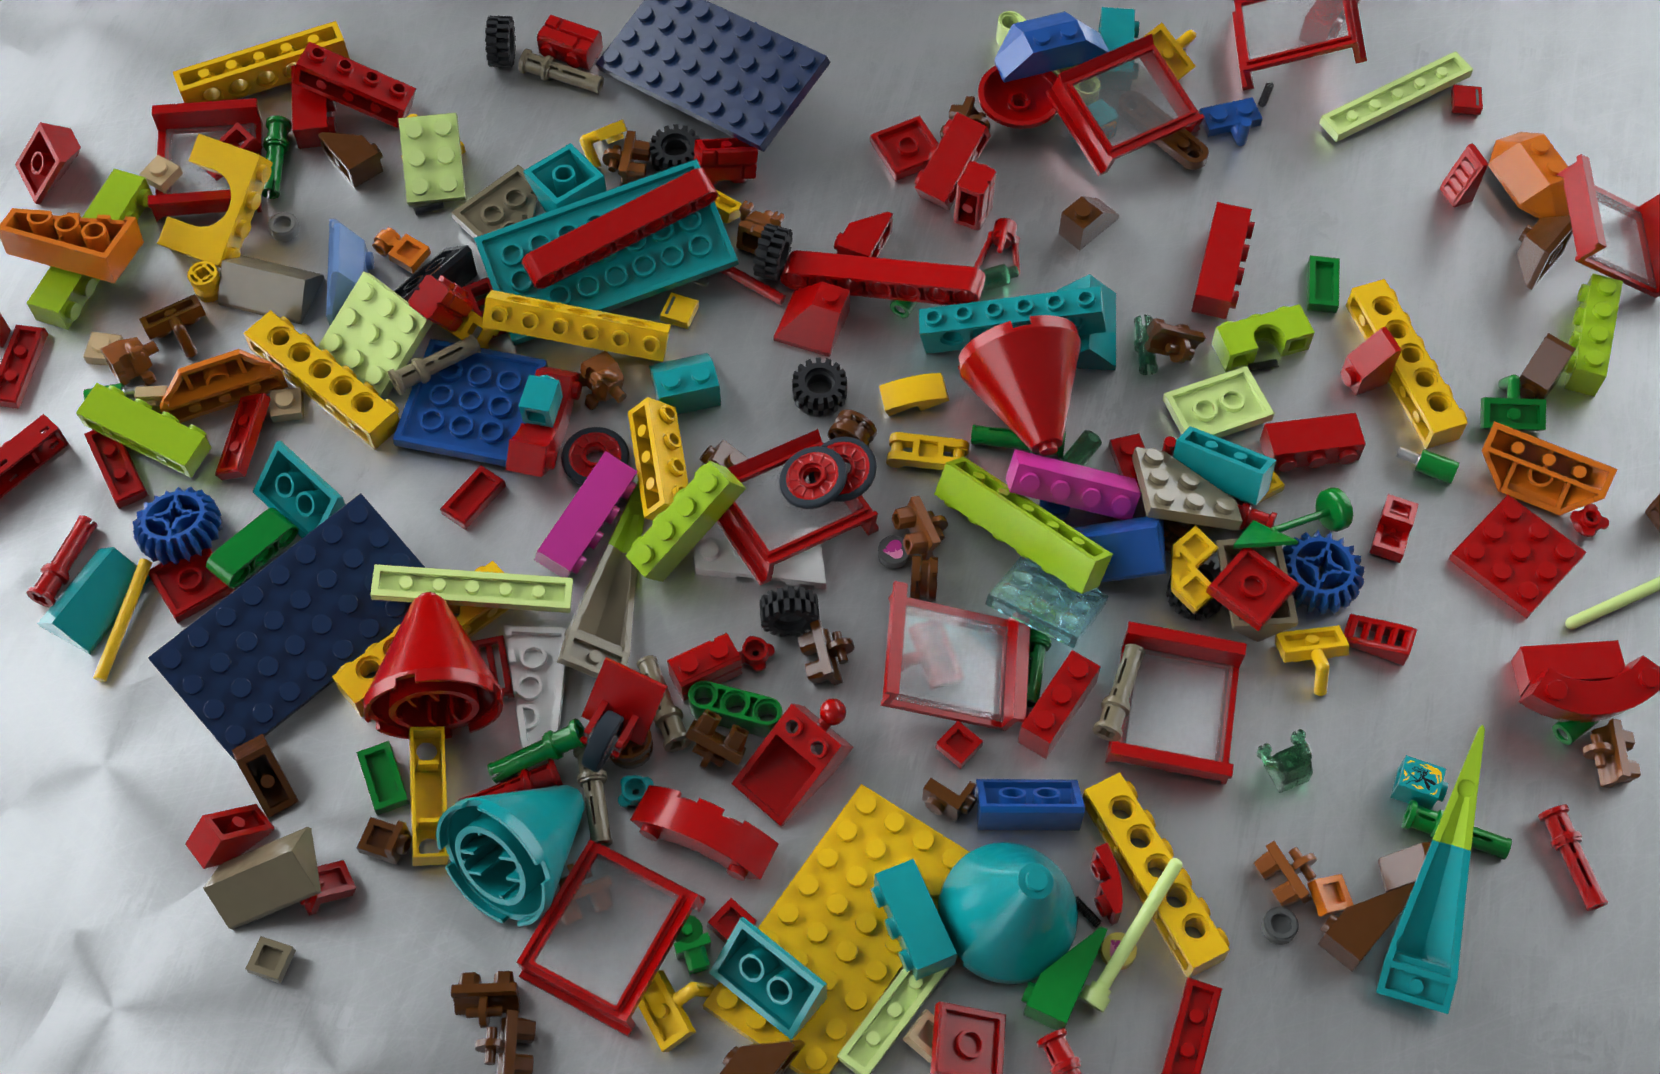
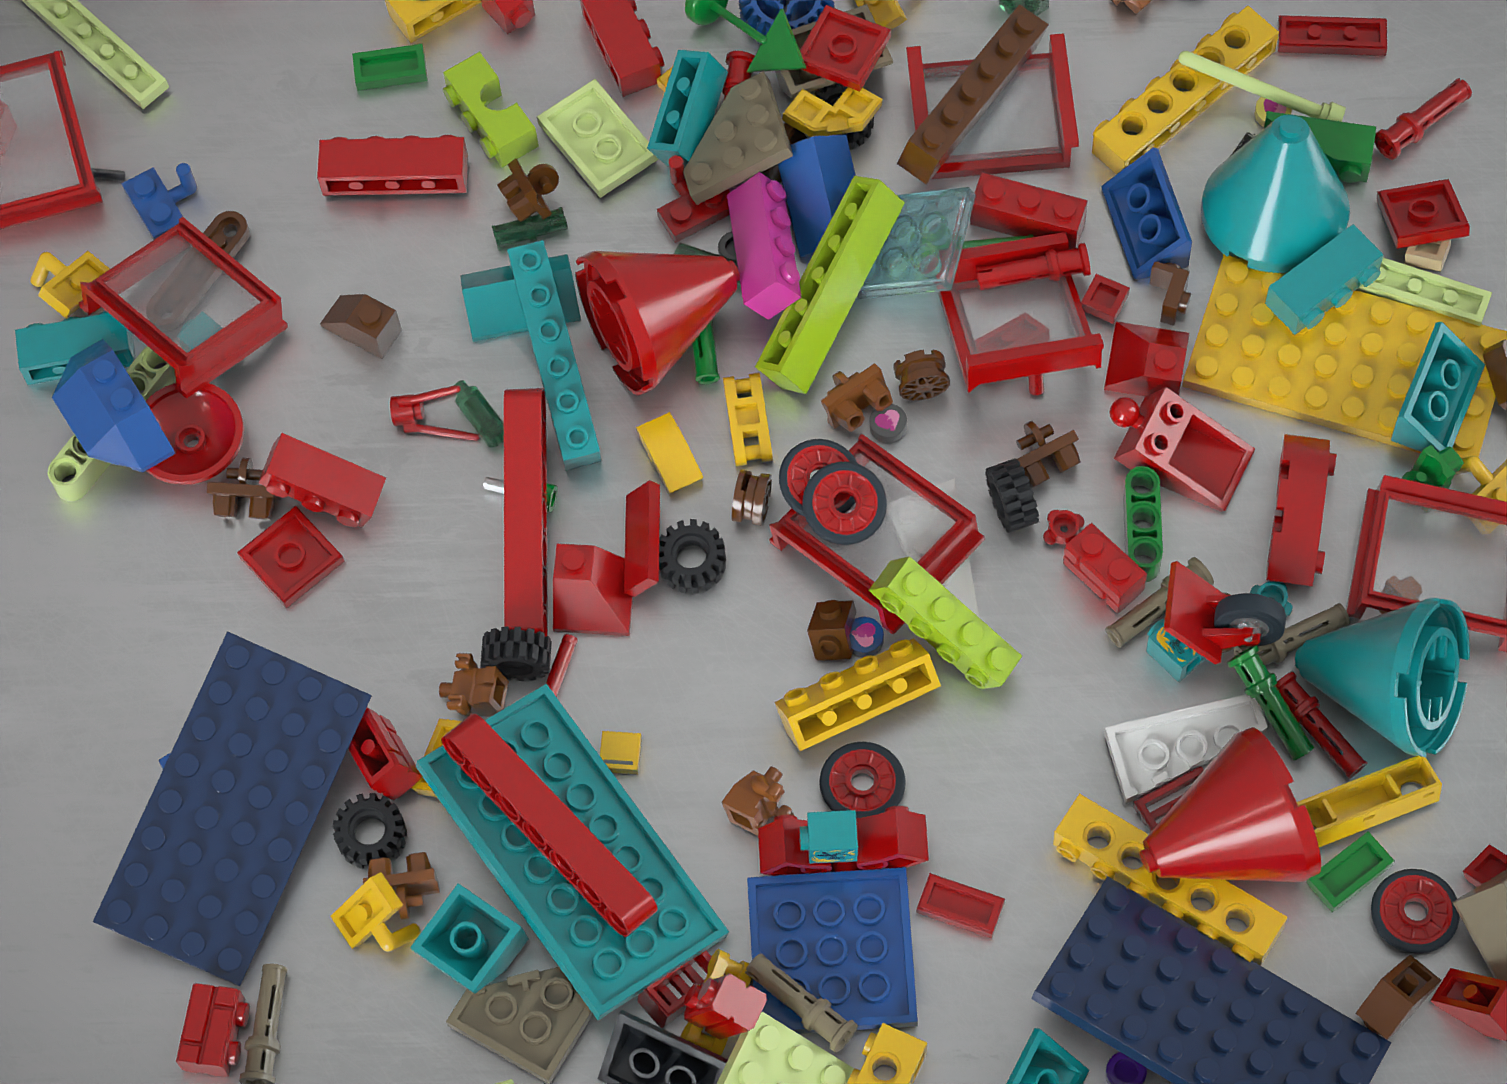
camera: 100 degrees left, 5 degrees up
reddish brown bracket [356,817,412,865] -> none
yellowish green plate [370,564,573,613] -> none
yellow brick [482,290,671,362] -> none
dark pink brick [534,451,638,577] -> none
dark tan plate [557,481,644,679] -> none
teal slope [649,353,721,415] -> none
reddish brown hips [685,709,749,770] -> none
red plate [706,898,757,944] -> none
red slope [834,211,893,258] -> none
red brick [954,161,996,231] -> none
red slope [1090,843,1123,926] -> none
dark tan pin [1092,643,1146,741] -> none
black leg [1248,359,1279,372] -> none
none -> red tile [624,480,660,597]
none -> reddish brown brick [897,4,1049,185]
none -> red pin [976,243,1091,291]
none -> red slope [1104,321,1190,397]
none -> red wheel [1371,869,1460,954]

